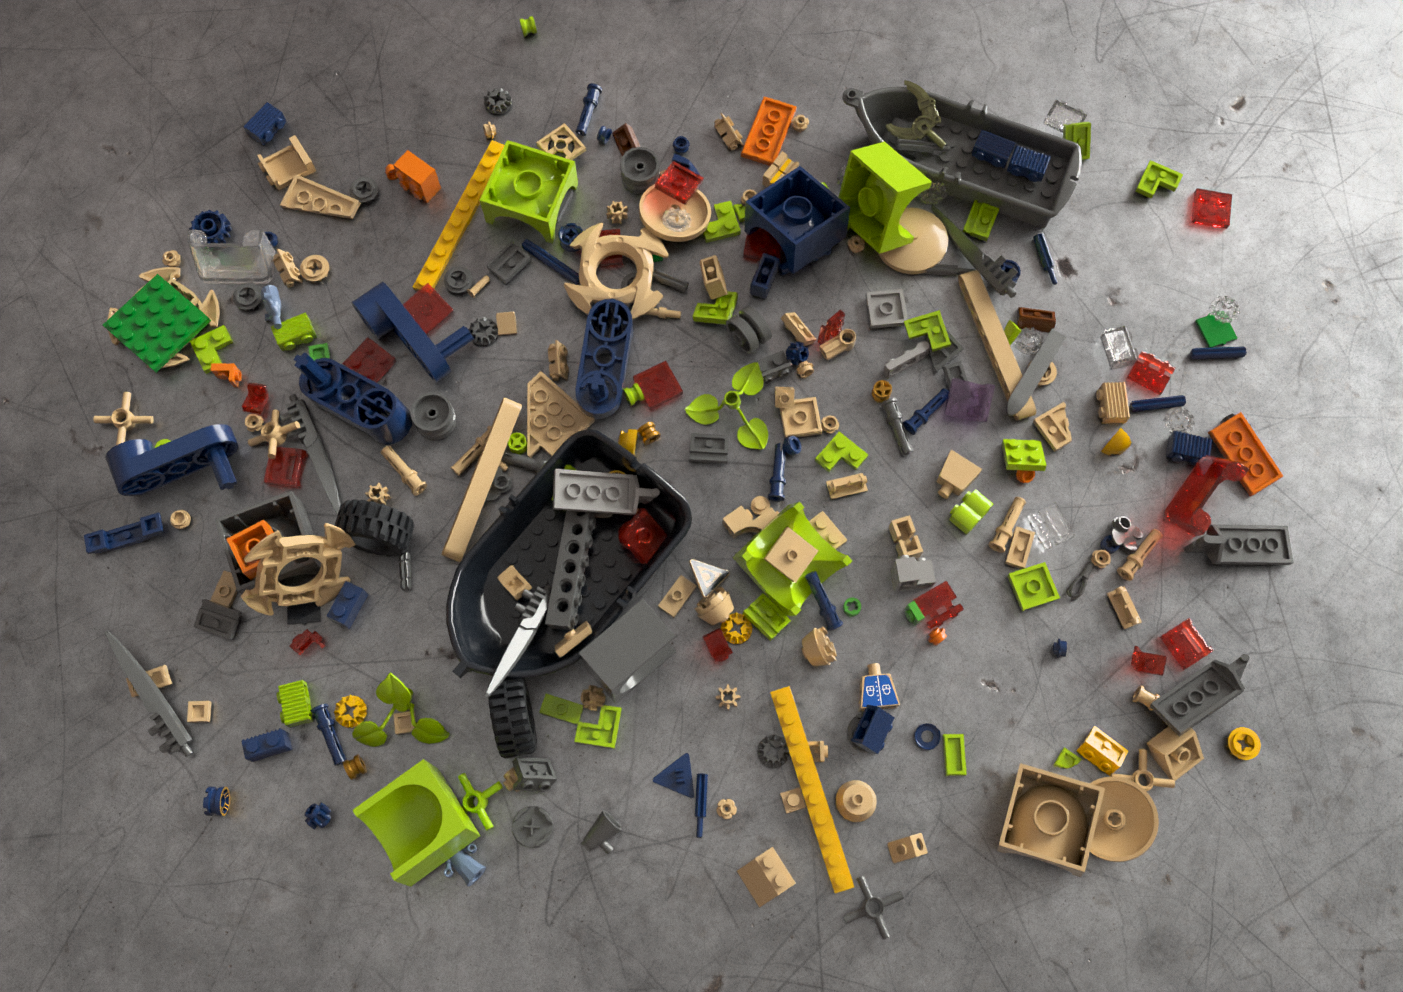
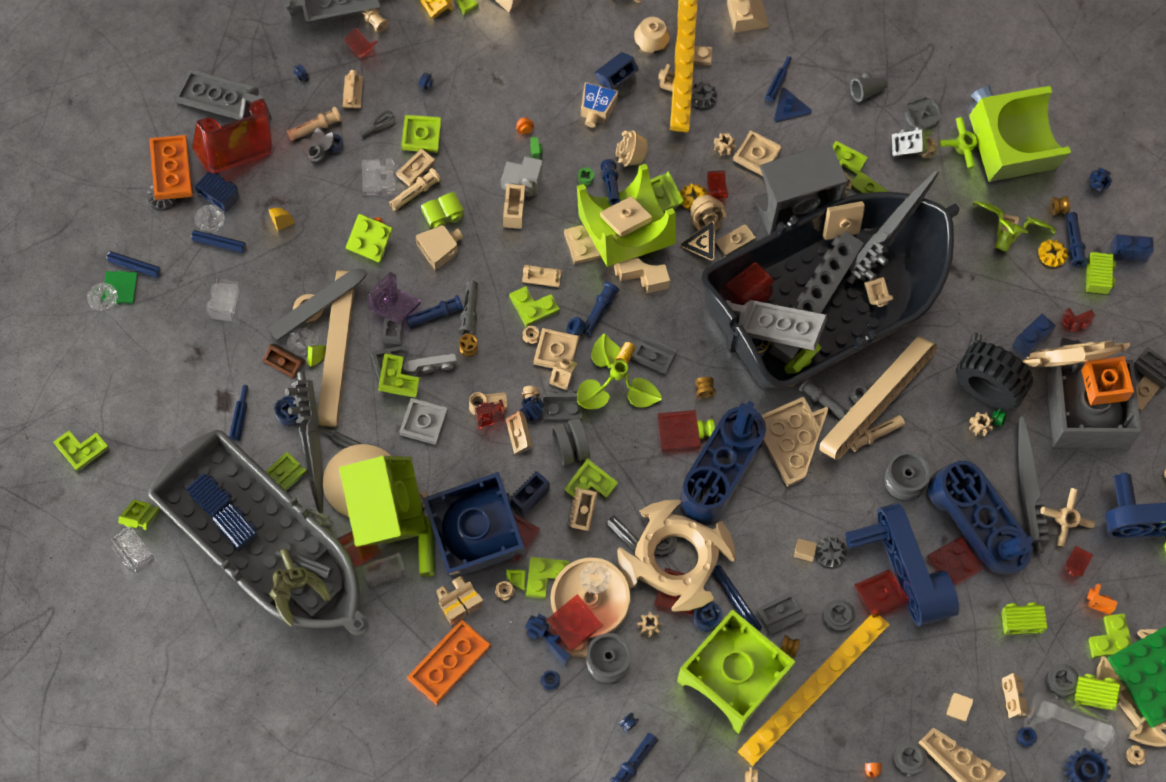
camera: 160 degrees left, 5 degrees down
tan plate [245,414,264,432] -> none
sand blue piece [260,285,282,329] -> none
clear red plate [264,447,307,488] -> none
tan gear [300,255,330,283] -> none
bright green plate [308,343,331,360] -> none
tan pin [381,445,427,496] -> none
orange brick [393,150,441,203] -> none
tan piece [467,275,490,298] -> none
black tyre [488,678,537,759] -> none
lime wheel [508,432,527,455] -> none
tan piece [536,123,586,161] -> none
tan hinge [548,340,569,381] -> none
reddish brown slope [612,123,640,156] -> none
yellow brick [618,429,638,455] -> none
tan bar [646,307,681,319] -> none
tan hinge [714,113,744,150] -> none
tan plate [716,799,737,819] -> none
tan plate [751,496,770,515] -> none
tan plate [792,115,809,132] -> none
clear red plate [912,581,964,629] -> none
dark blue piece [914,723,941,750] -> none
lime tile [942,734,967,776] -> none
tan wing [1033,402,1072,452] -> none
tan plate [1091,550,1111,568] -> none
tan brick [1096,382,1130,424] -> none
clear red plate [1127,351,1176,395] -> none
clear red plate [1160,617,1214,670] -> none
clear red plate [1192,188,1232,229] -> none
none -> dark blue plate [293,64,309,81]
none -> dark blue gear [525,613,550,640]
none -> yellow piece [616,342,636,364]
none -> tan plate [733,130,783,176]
none -> pearl gold wheel [781,635,800,659]
none -> tan slope [946,693,973,722]
none -> lime brick [1075,674,1121,711]

